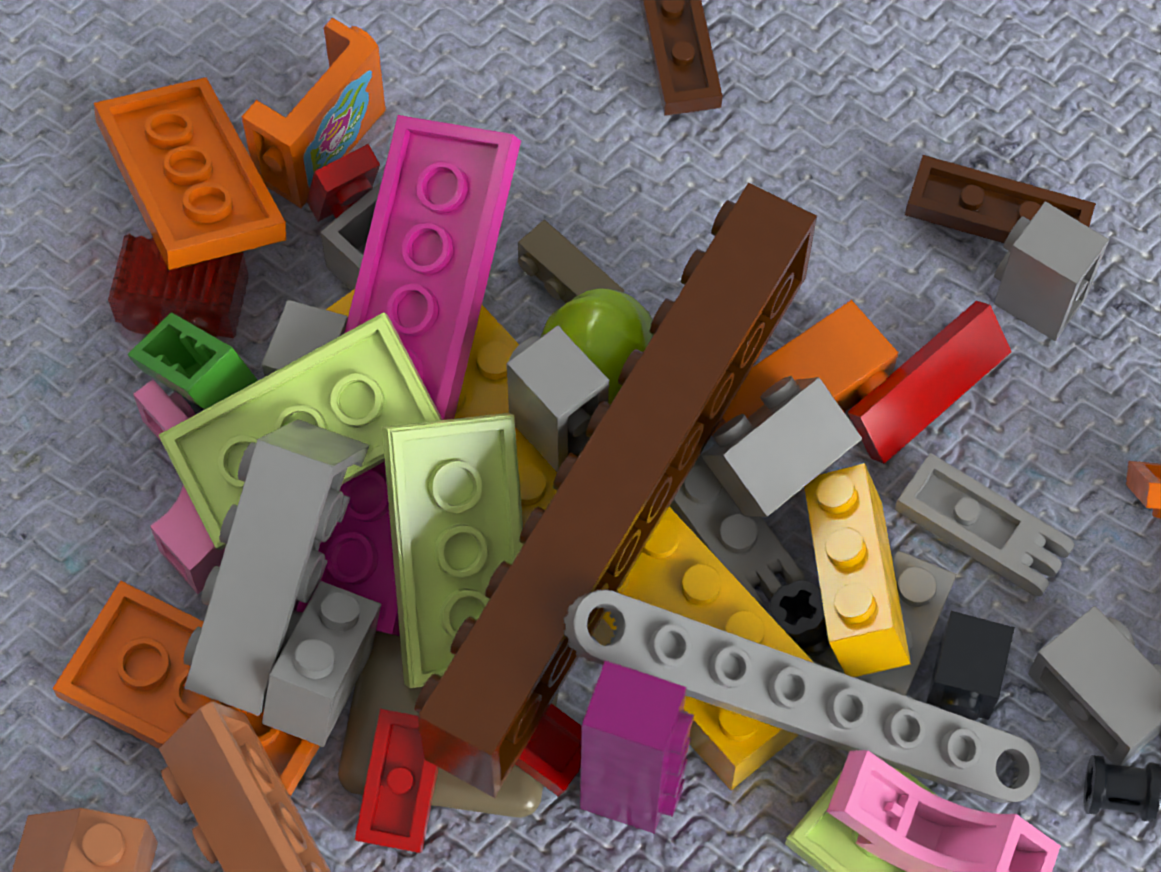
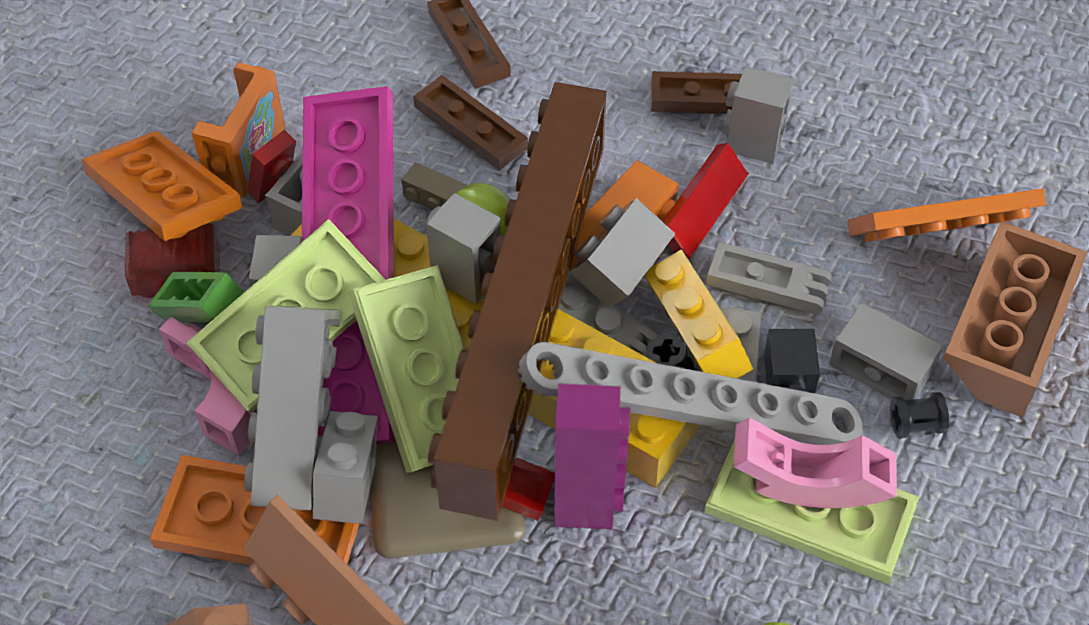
camera: 15 degrees left, 10 degrees down
red plate [354,708,439,853] -> none
none -> reddish brown plate [413,75,528,171]

